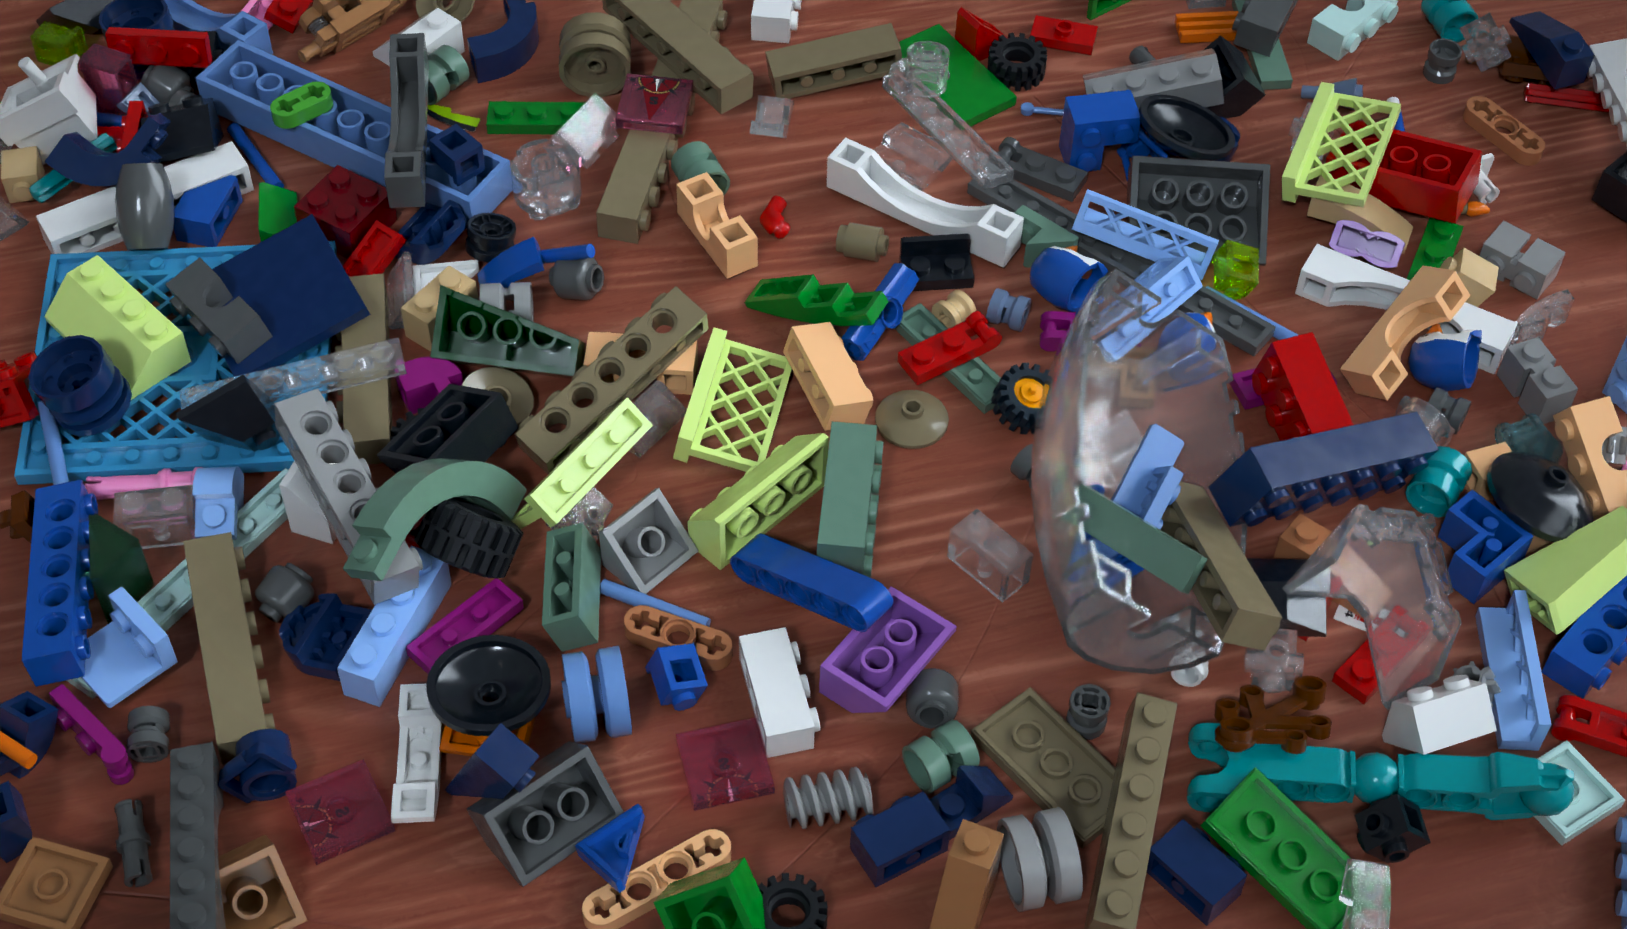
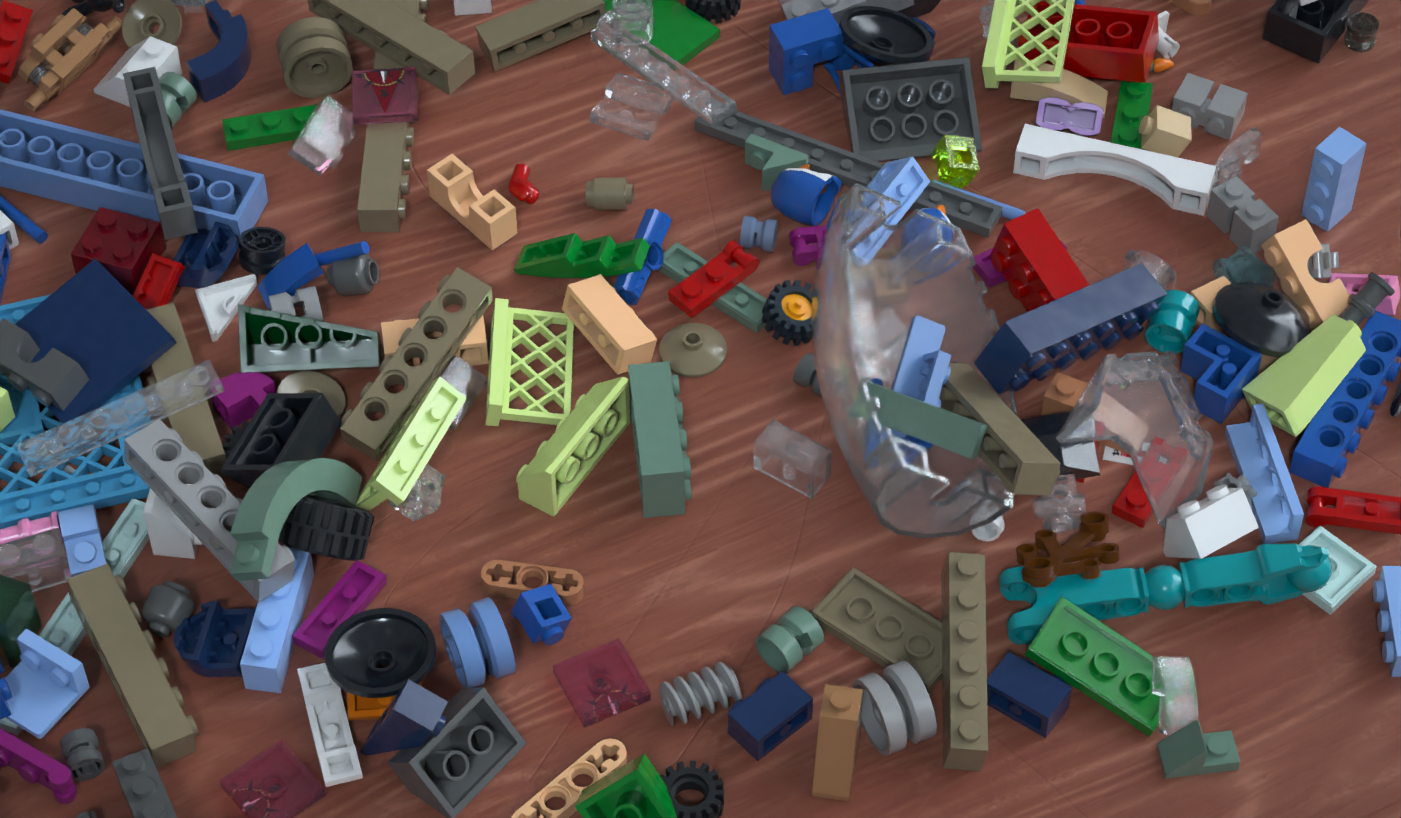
camera: 10 degrees left, 0 degrees up
black slope [176,375,281,452] -> none
dark blue piece [218,729,297,803] -> none
green slope [258,182,297,242] -> none
bright green beam [270,81,333,129] -> none
clear slope [387,251,415,329] -> none
tan brick [401,266,478,351] -> none
lime sticker [427,105,480,132] -> none
dark blue brick [429,123,485,186] -> none
clear brick [510,139,582,220] -> none
sand green brick [542,522,601,652] -> none
blue tile [574,804,645,893] -> none
light grey slope [599,488,698,594] -> none
medium blue bar [600,579,711,627] -> none
sand green wheel [671,141,730,195] -> none
blue beam [730,534,894,632] -> none
white brick [739,627,820,758] -> none
clear slope [750,95,794,139] -> none
medium lavender slope [819,586,957,713] -> none
white arch [827,137,1024,268] -> none
black bracket [899,234,974,292] -> none
dark grey head [906,668,959,729] -> none
dark blue slope [929,765,1013,841] -> none
tan wheel [932,289,977,329] -> none
dark grey plate [988,137,1088,202] -> none
medium blue hinge [1021,102,1064,116] -> none
dark grey wheel [1066,684,1111,740] -> none
light blue fence [1072,189,1219,280] -> none
light nougat arch [1340,265,1470,401] -> none
black brick [1354,794,1431,864] -> none
blue piece [1408,323,1482,391] -> none
dark grey wheel [1422,387,1472,435] -> none

